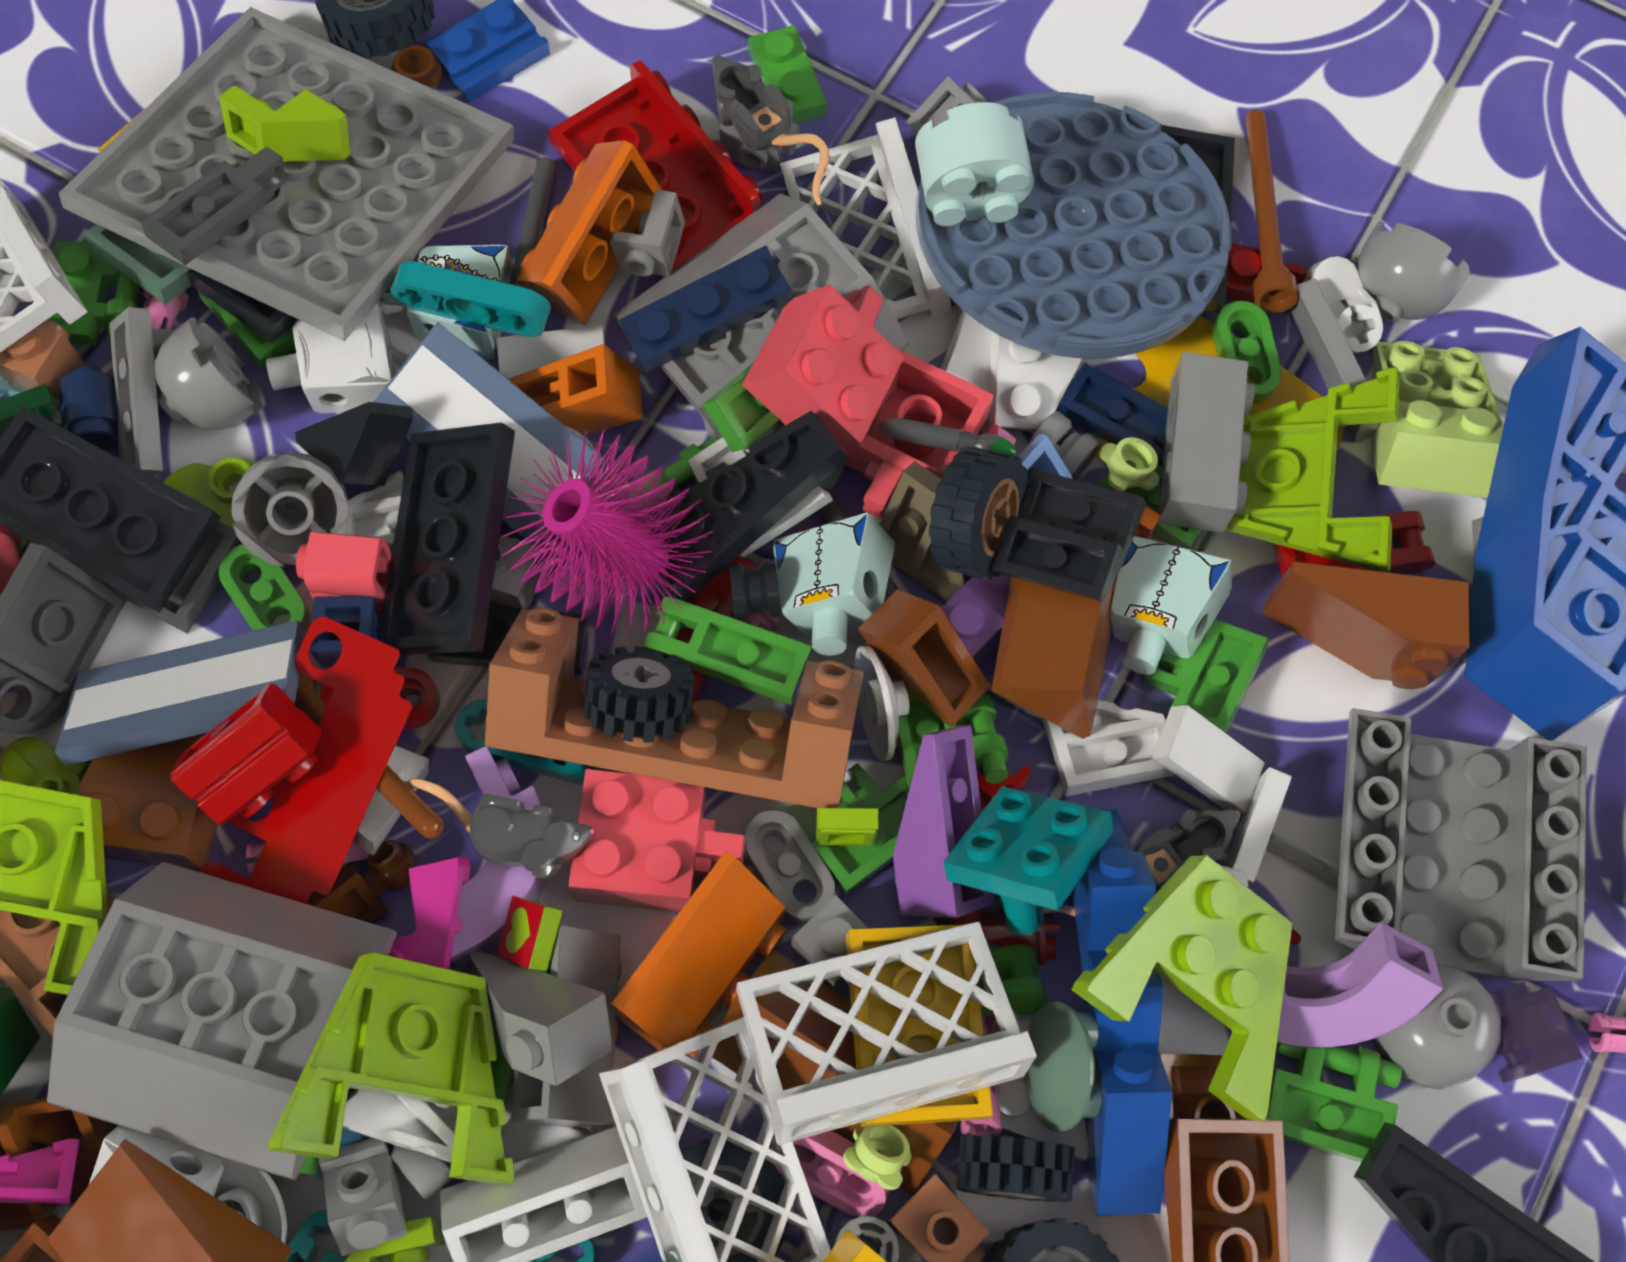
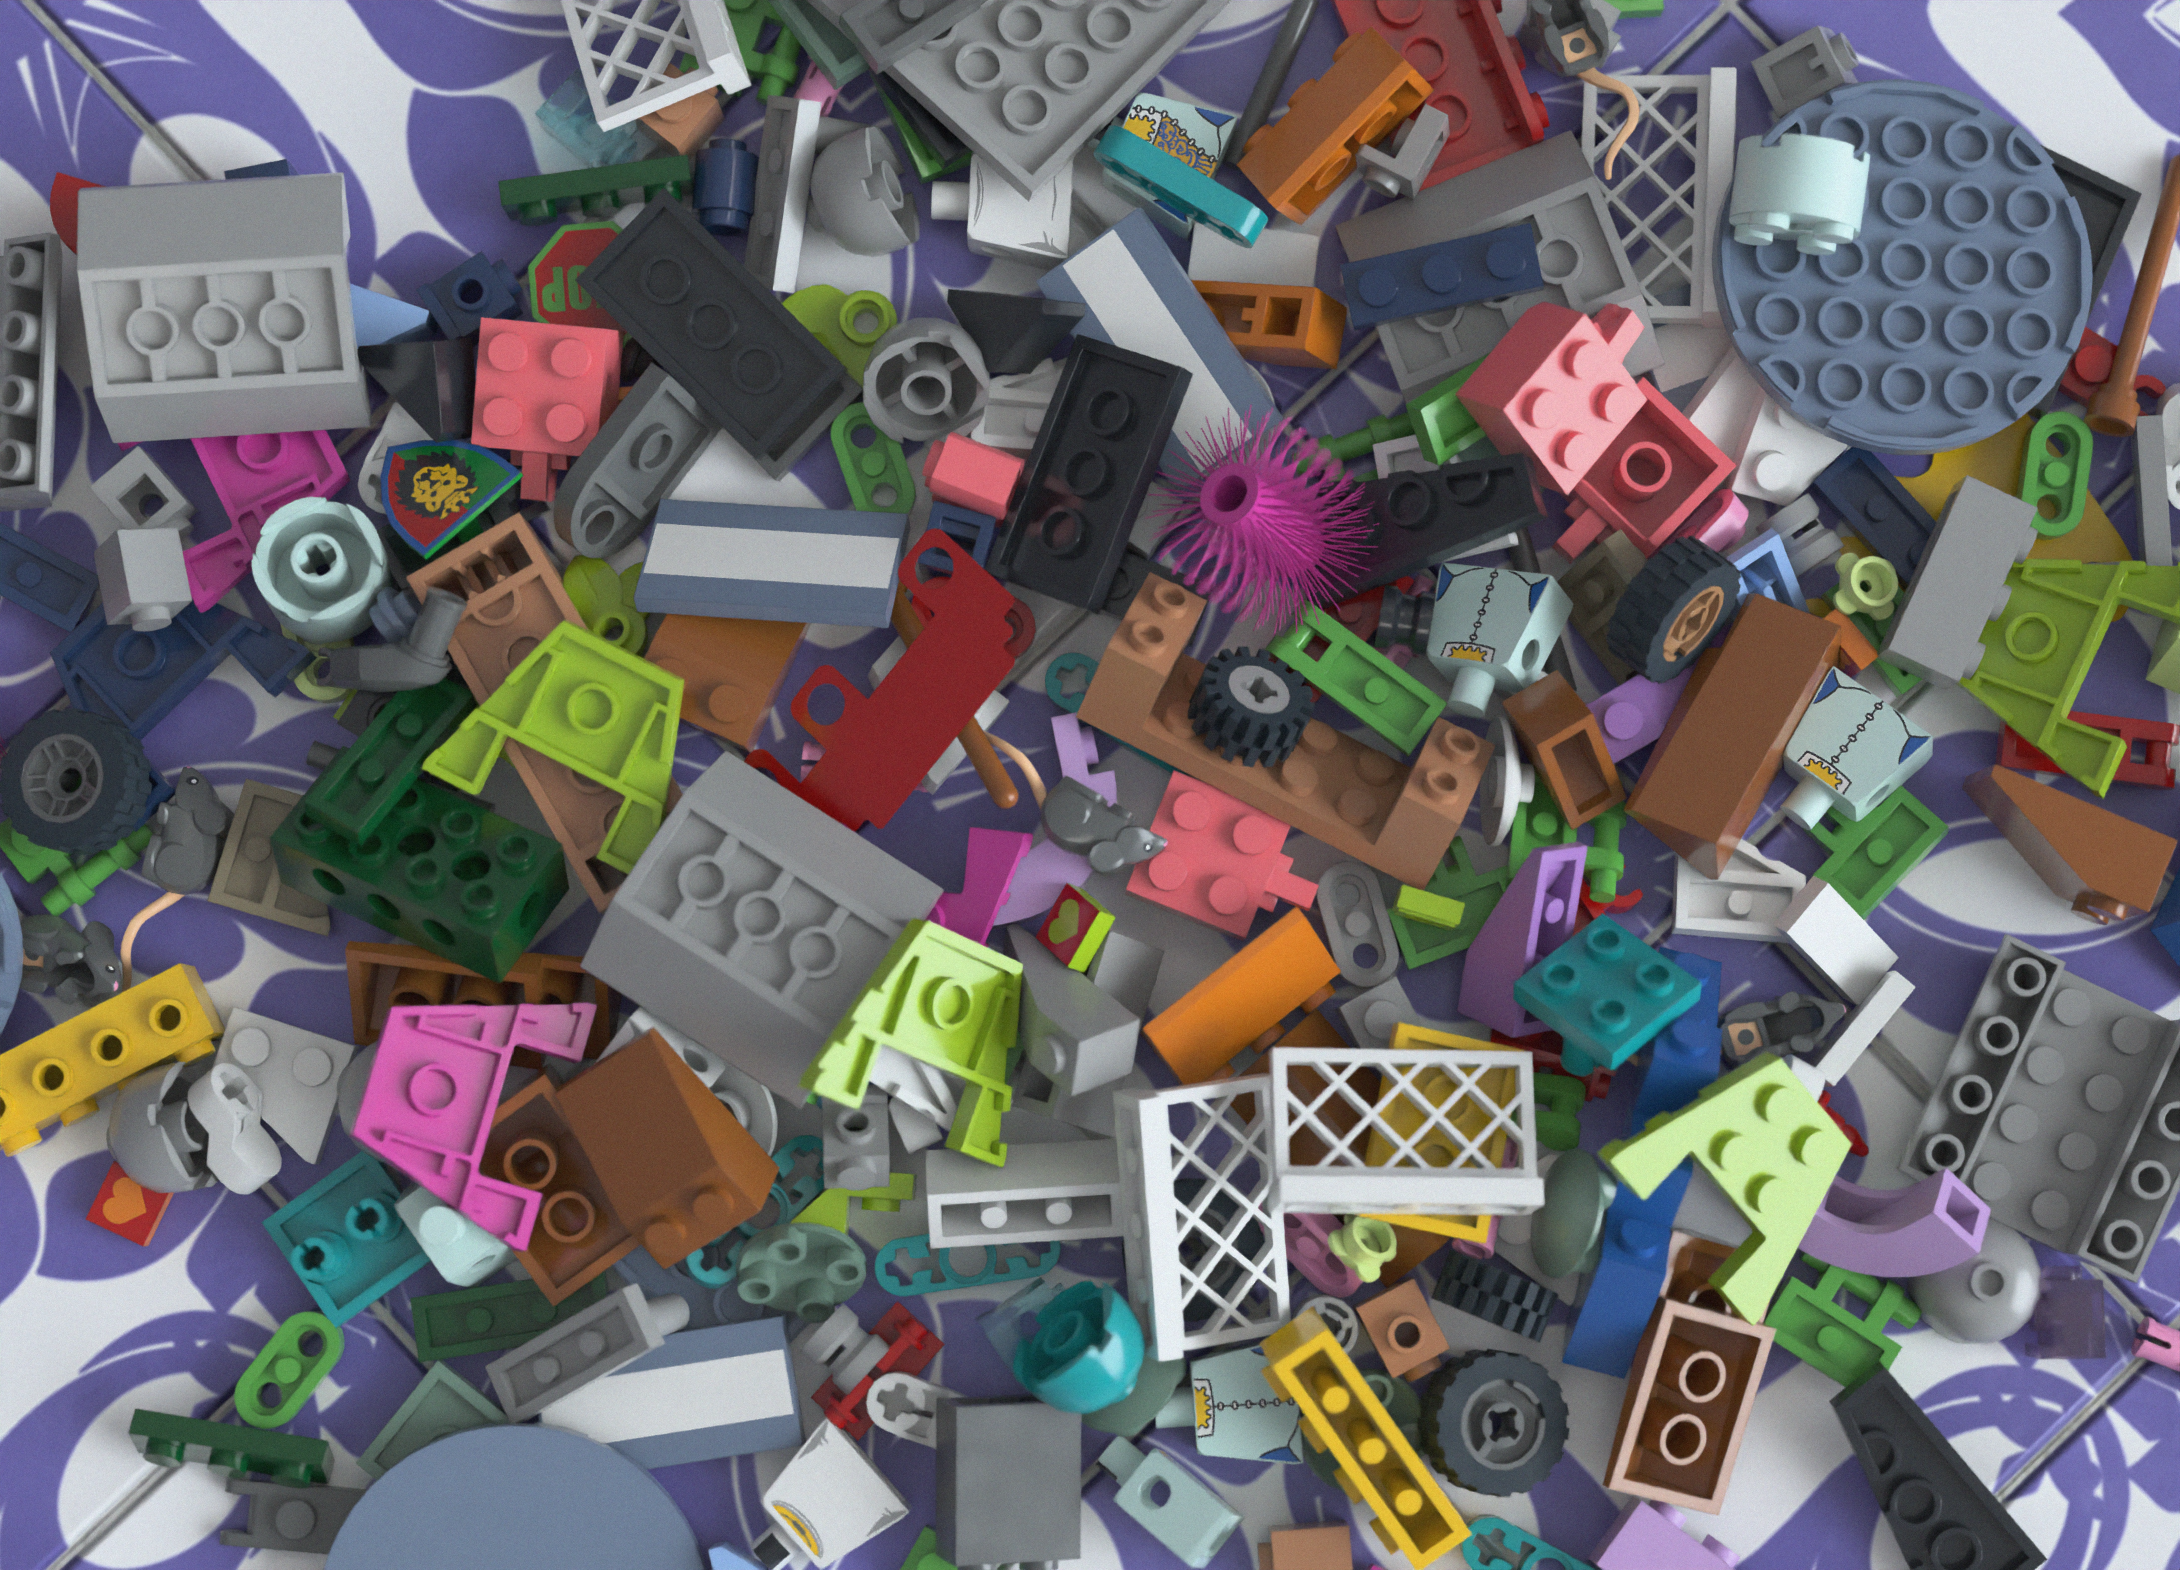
camera: 20 degrees right, 15 degrees up
red brick [169,683,322,825] -> none
reddish brown plate [307,840,417,924] -> none
dark grey piece [879,418,1016,455] -> none
black slope [991,469,1146,602] -> none

